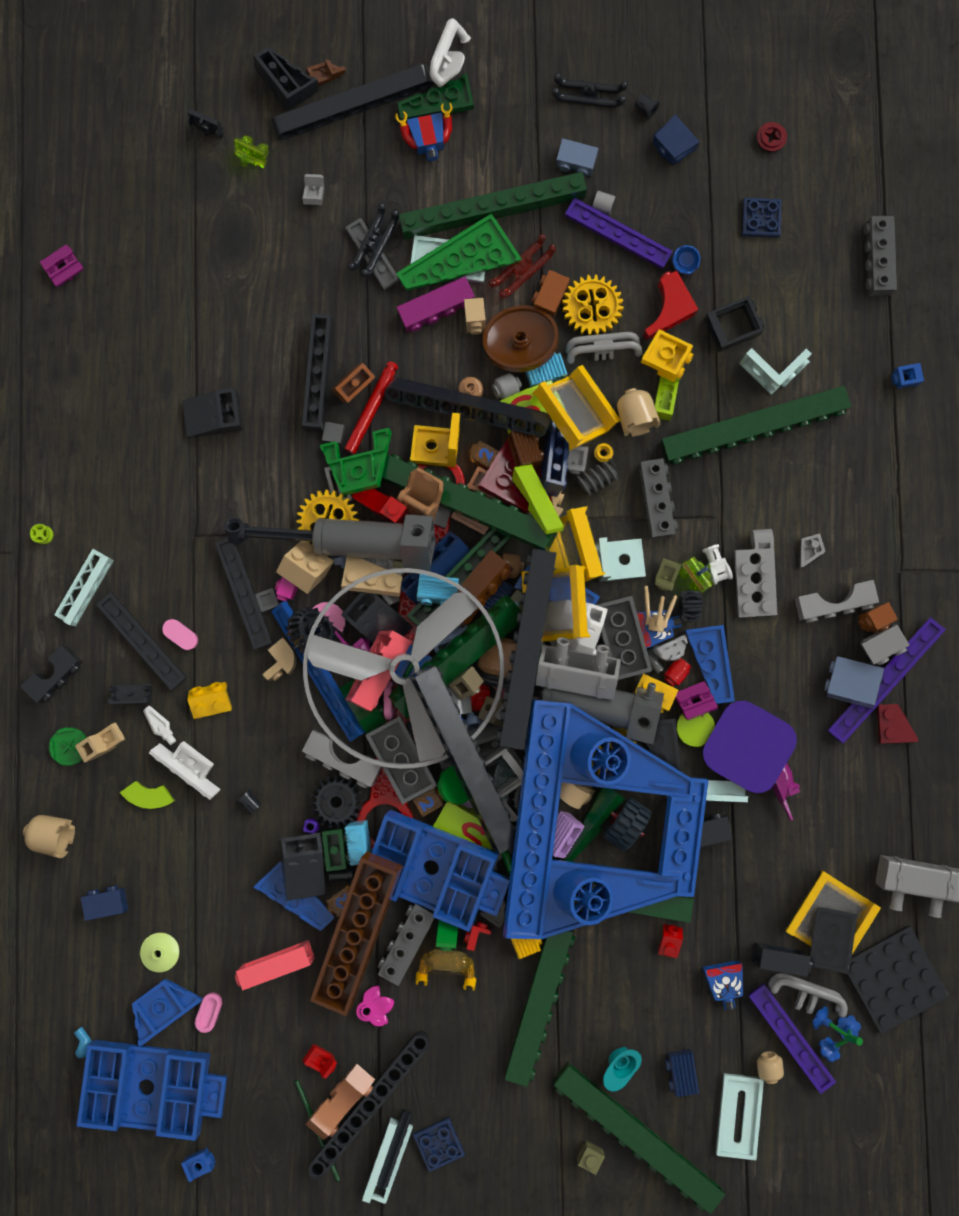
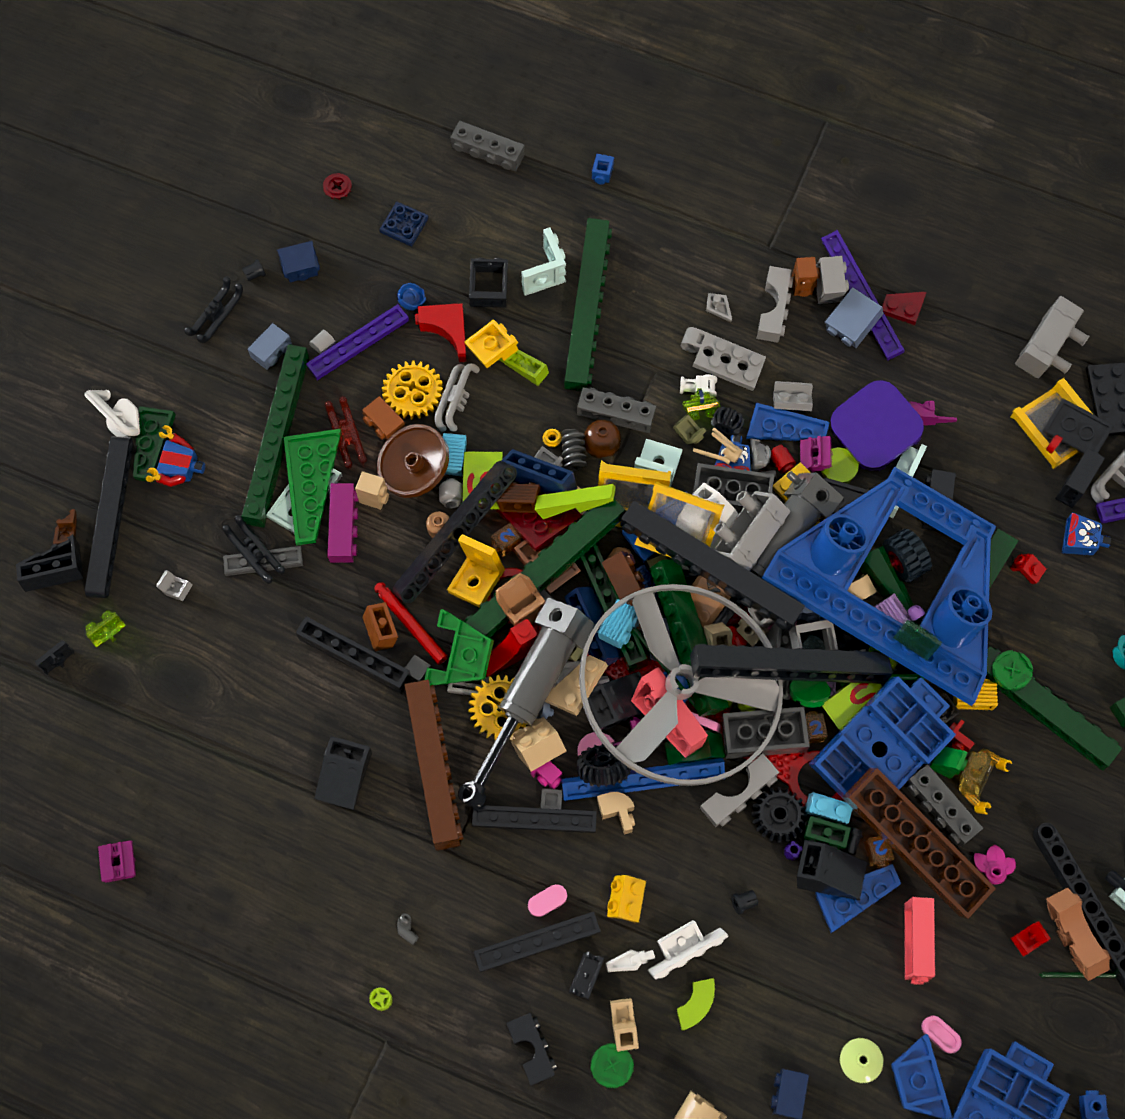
camera: 70 degrees left, 15 degrees down
light aqua fence [54,549,114,627] -> none
yellow piece [532,365,620,451] -> none
tan cylinder [617,388,661,437] -> none
none -> dark grey arm [397,913,419,945]
none -> reddish brown brick [405,679,463,851]
none -> reddish brown cylinder [584,420,621,459]
none -> light grey bracket [773,381,813,411]
none -> clear green slope [893,617,942,661]
none -> medium lavender hinge [908,605,926,622]
none -> green tile [992,650,1033,690]
none -> red tile [1046,435,1063,454]

